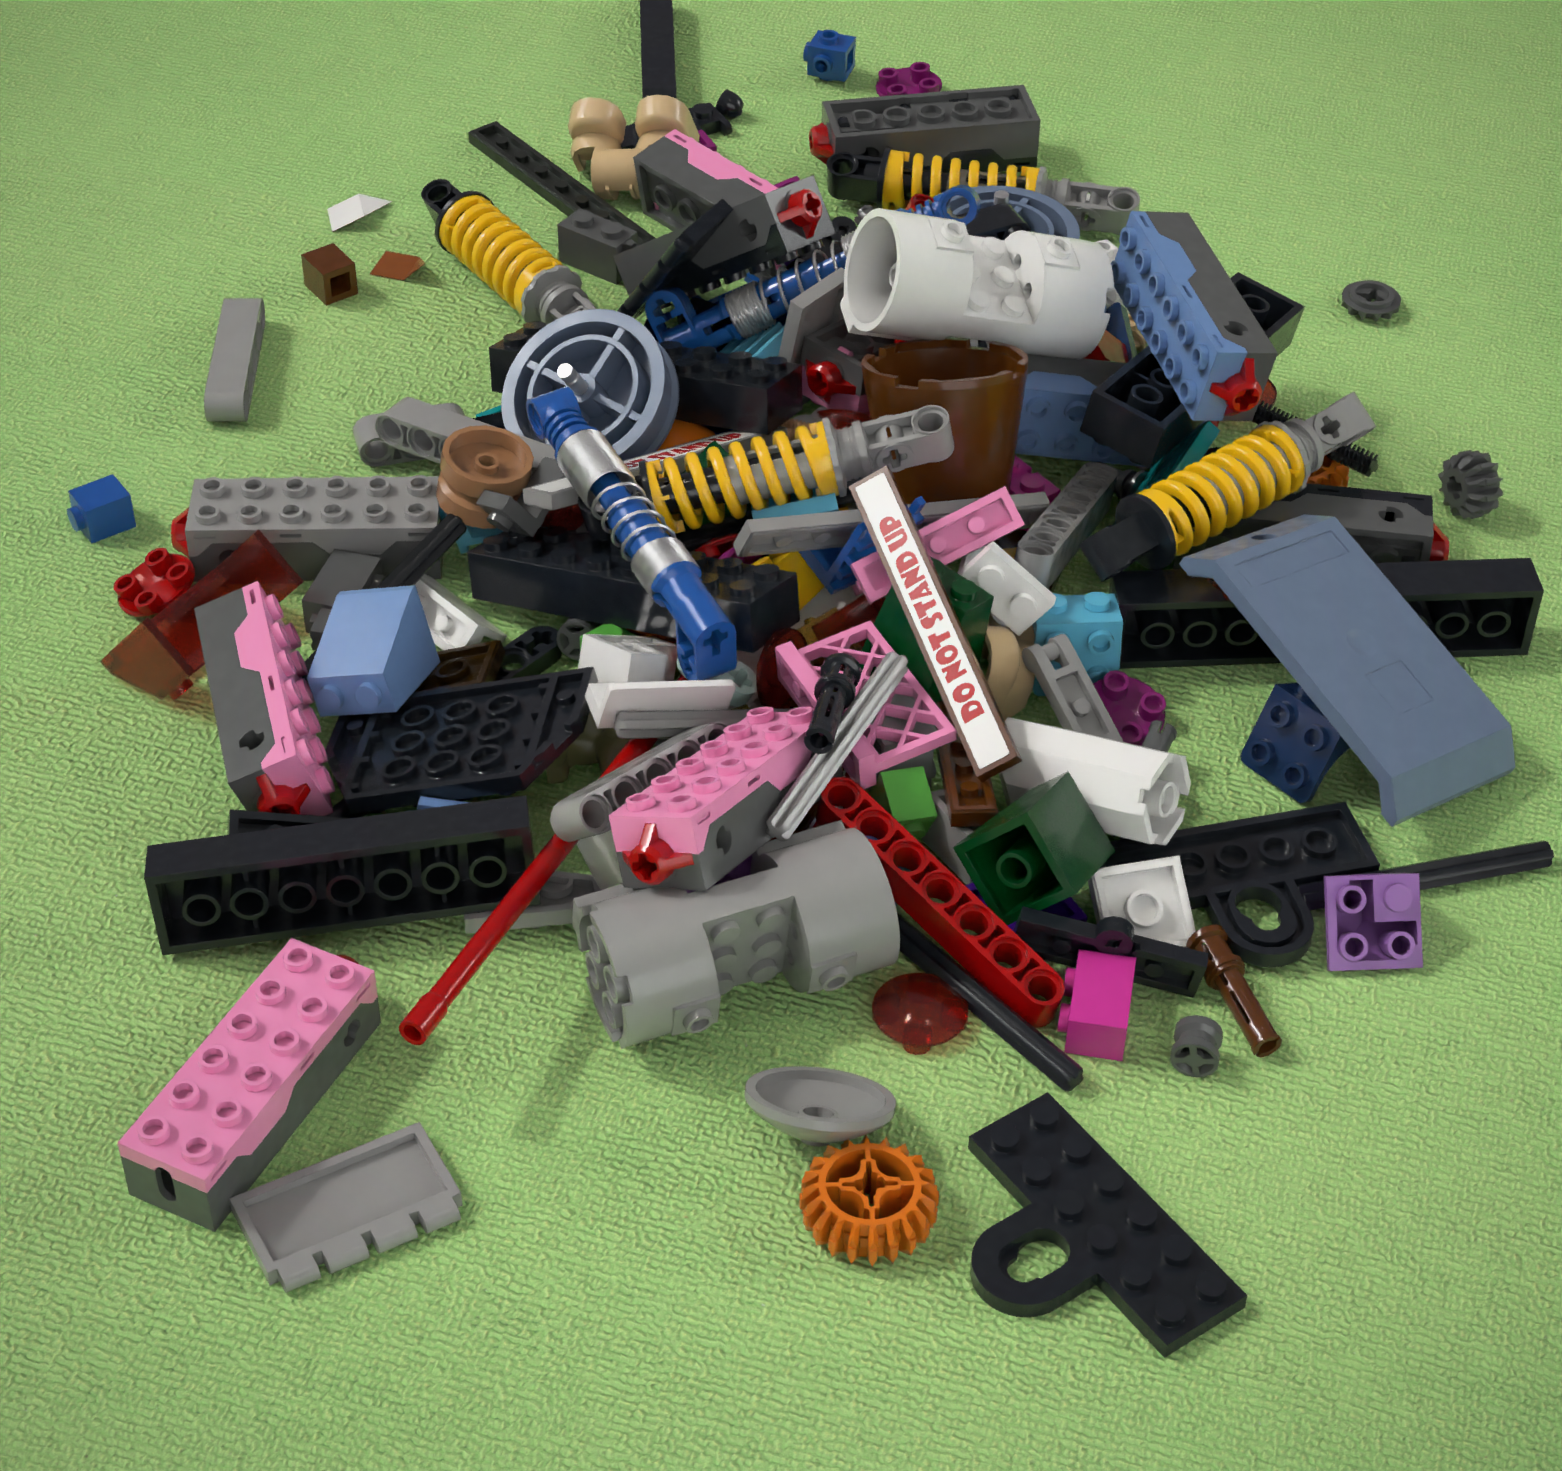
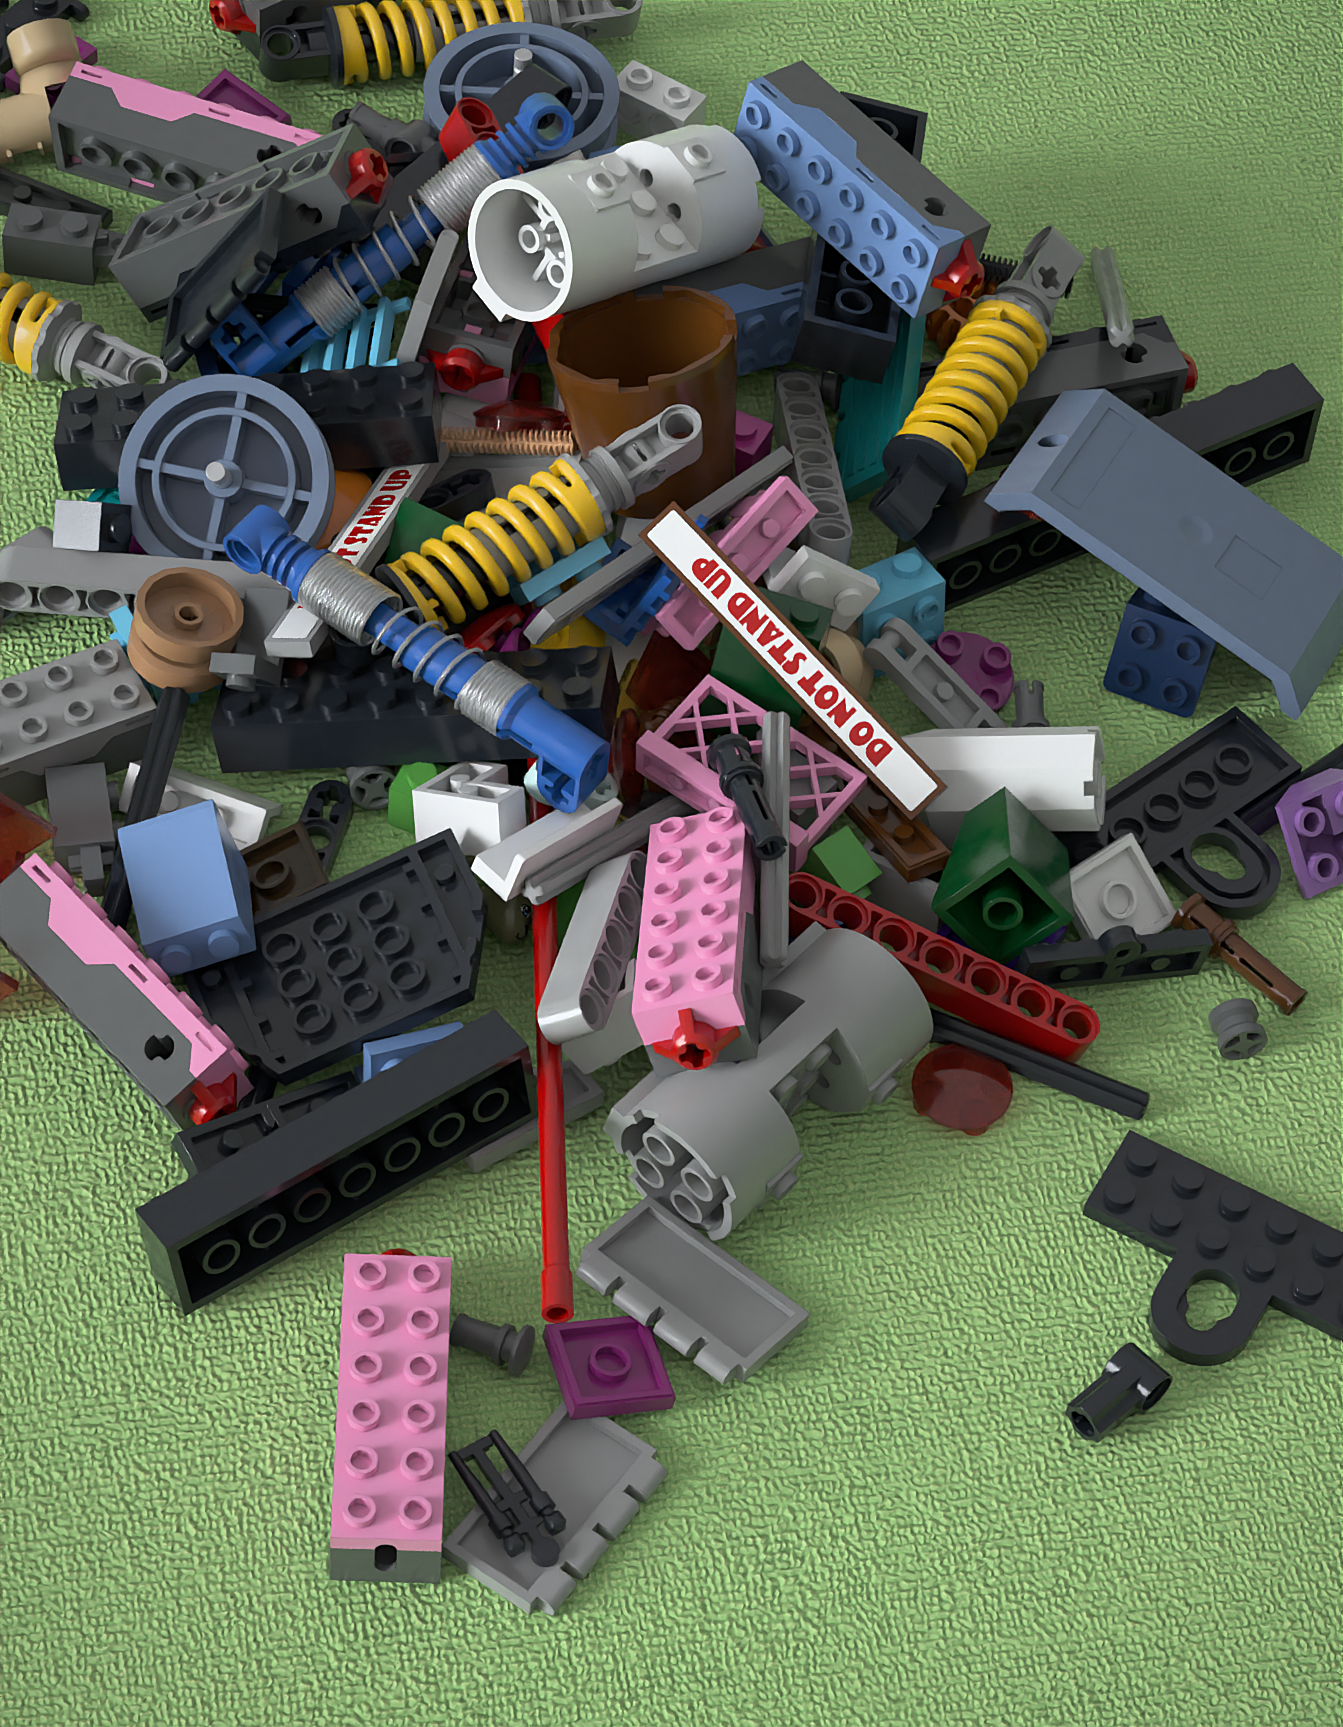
camera: 30 degrees left, 10 degrees up
light grey dish [744,1066,896,1147] -> none
orange gear [799,1135,939,1267] -> none
dark pink piece [1057,949,1136,1061] -> none
dark grey gear [1341,280,1401,322] -> none
dark grey gear [1438,450,1503,519] -> none
none -> brick [52,499,132,553]
none -> black piece [448,1429,566,1567]
none -> dark grey pin [449,1313,536,1377]
none -> magenta plate [542,1316,676,1420]
none -> light grey hinge [576,1195,810,1385]
none -> black piece [1065,1342,1173,1443]
none -> light grey axle [1090,245,1135,348]

